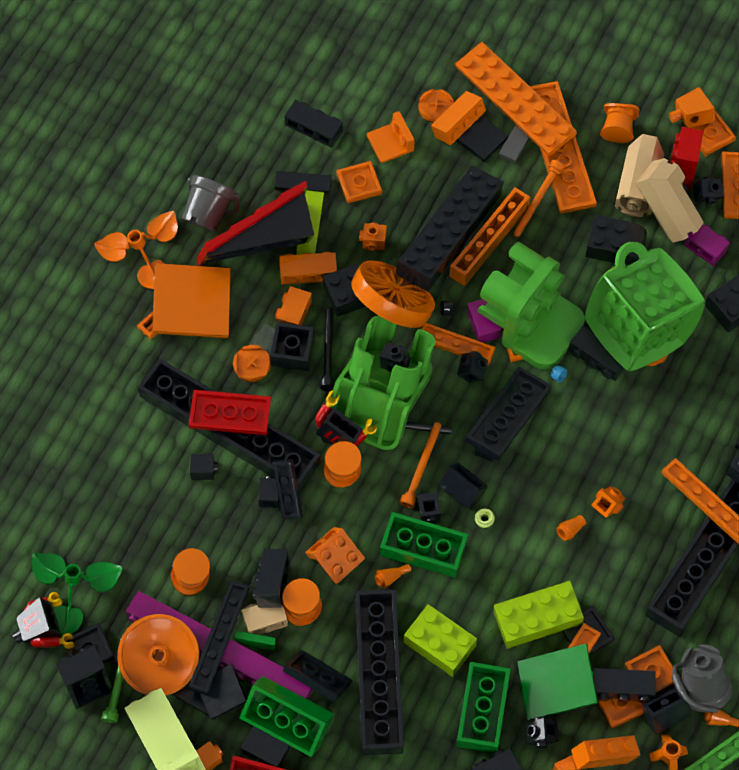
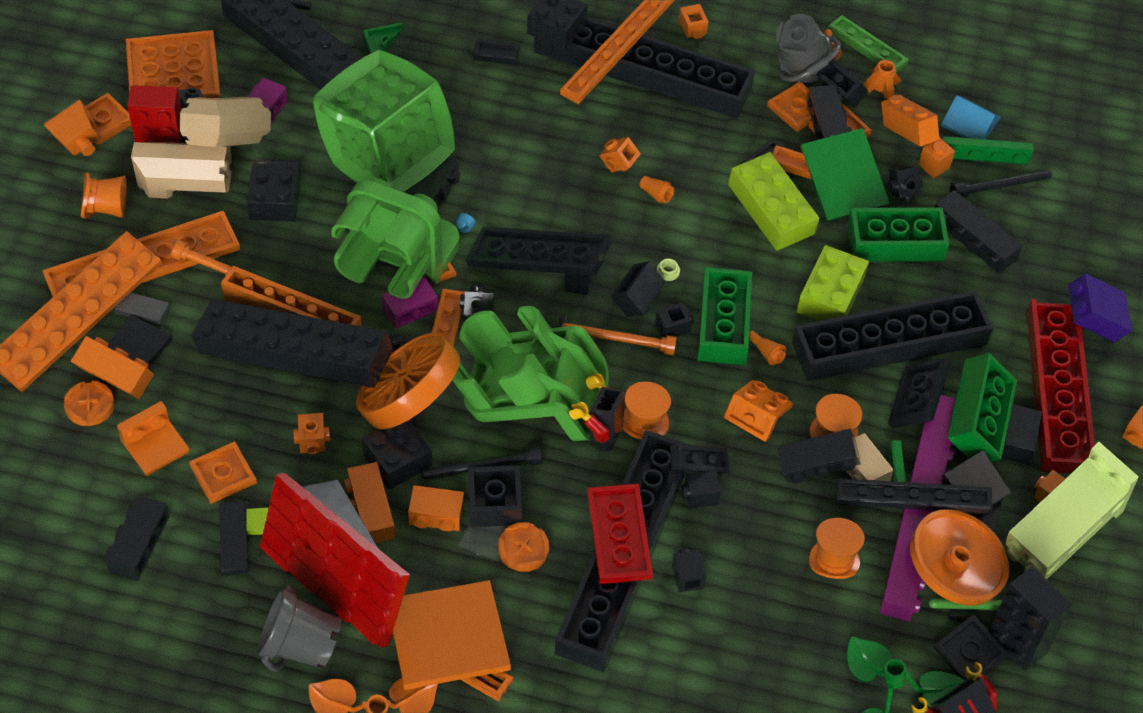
camera: 105 degrees left, 10 degrees down
black brick [379,342,411,372] -> none

